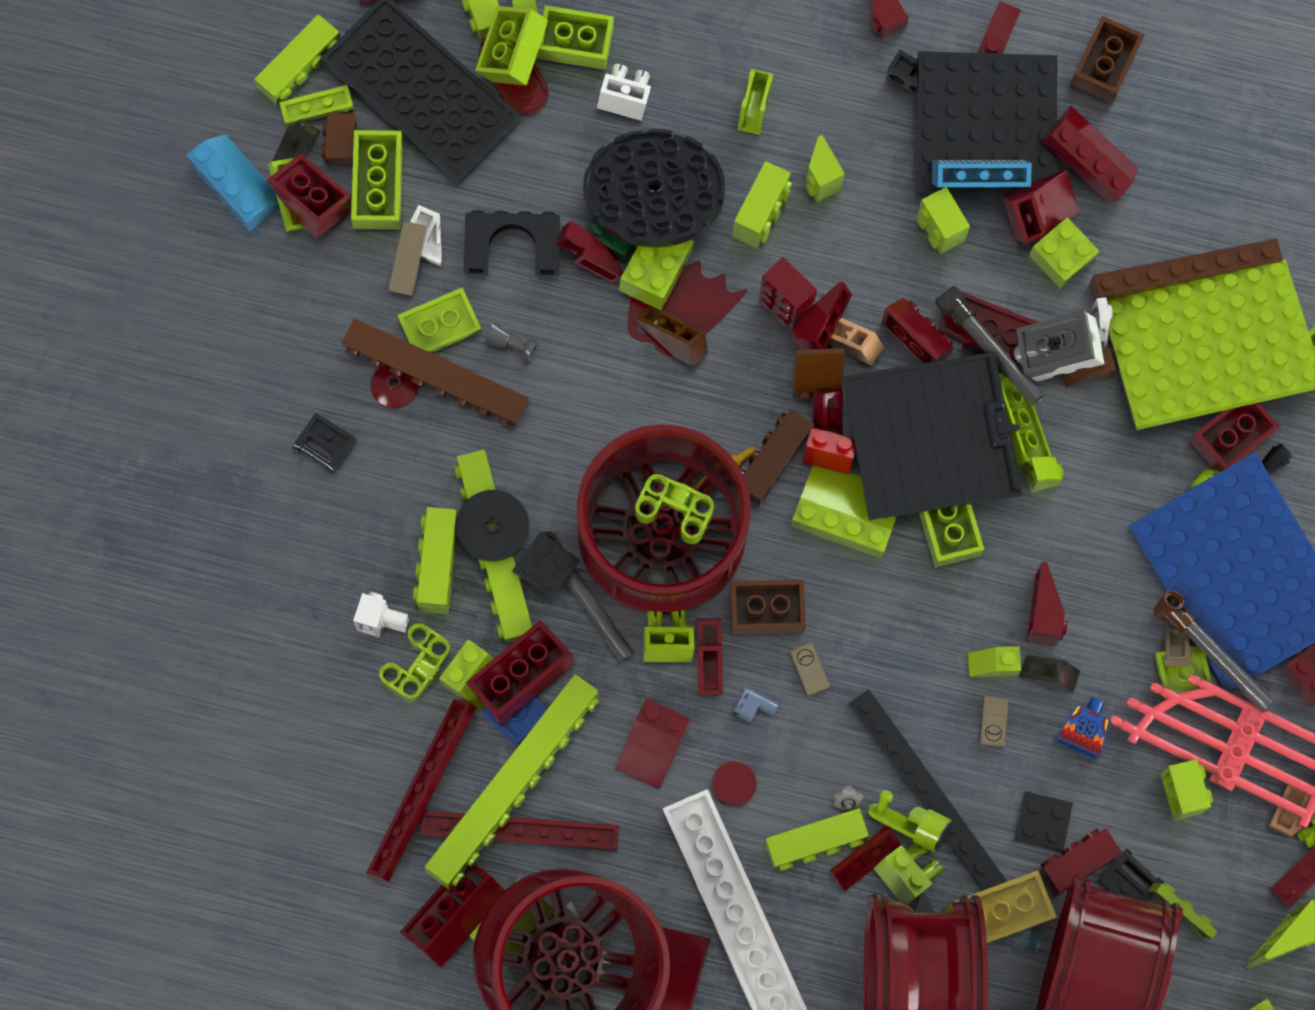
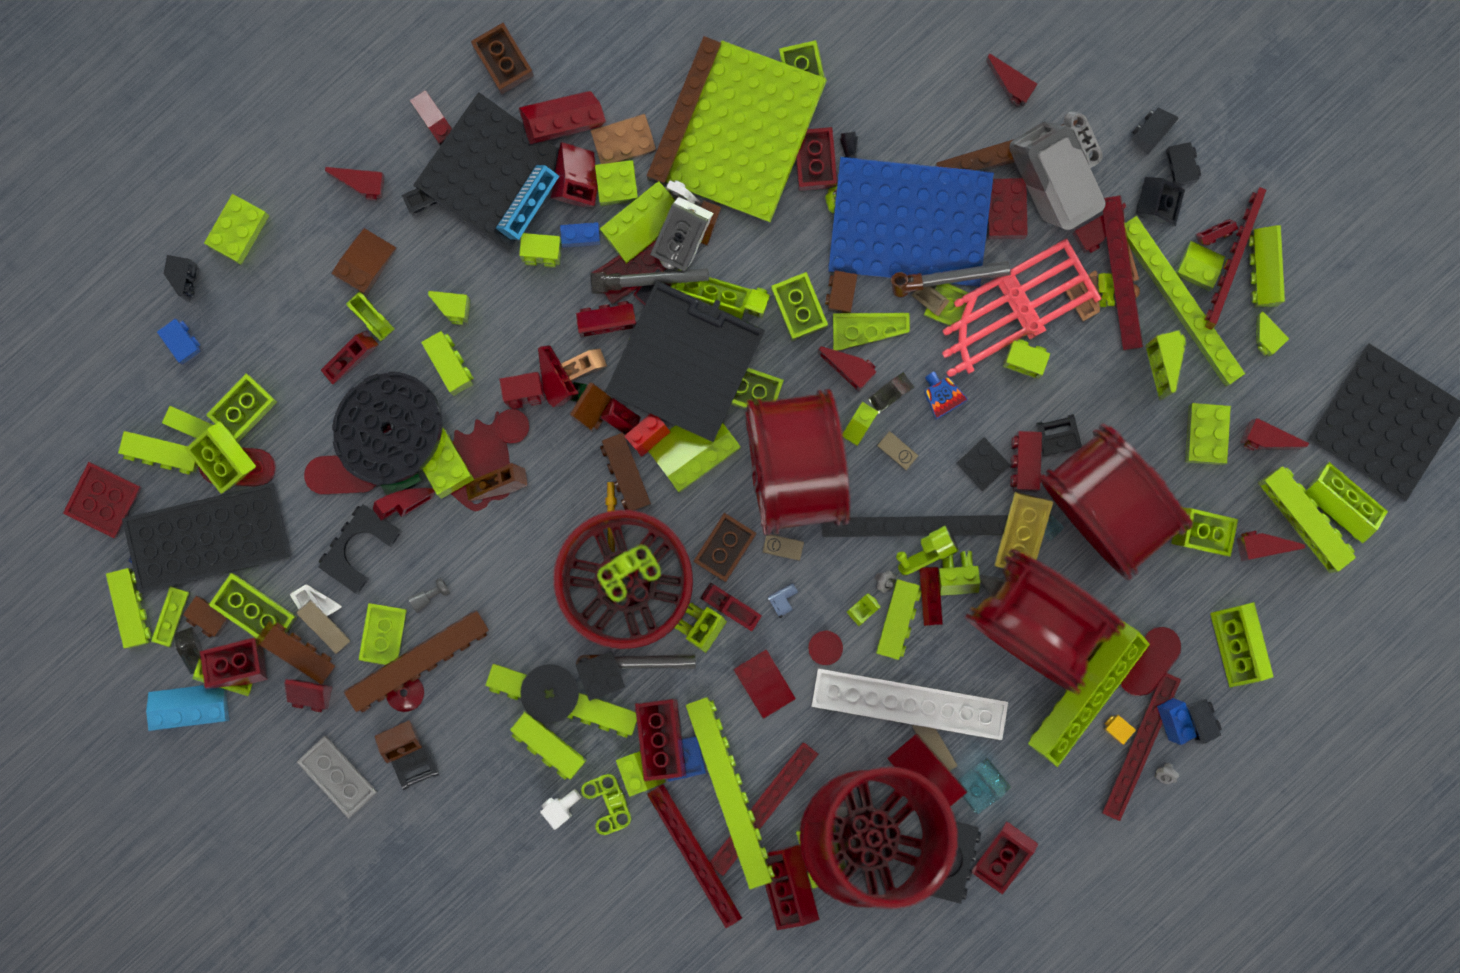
camera: 50 degrees left, 10 degrees up
white brick [597,64,651,121] -> none
lime plate [1148,883,1218,939] -> none
none -> reddish brown brick [256,621,335,685]
none -> dark red slope [285,679,333,713]
none -> light grey tile [297,735,377,819]
none -> dark red tile [304,455,377,495]
none -> dark red slope [321,330,379,385]
none -> reddish brown slope [331,228,397,296]
none -> reddish brown brick [374,720,422,763]
none -> dark red piece [495,409,529,443]
none -> blue brick [560,222,601,248]
none -> medium nougat plate [591,114,656,164]
none -> lime slope [600,181,675,264]
none -> dark red wheel [745,389,850,536]
none -> lime brick [771,272,828,342]
none -> reddish brown brick [825,271,858,313]
none -> lime wing [833,313,910,351]
none -> lime bracket [846,593,880,626]
none -> dark tan tile [911,725,957,770]

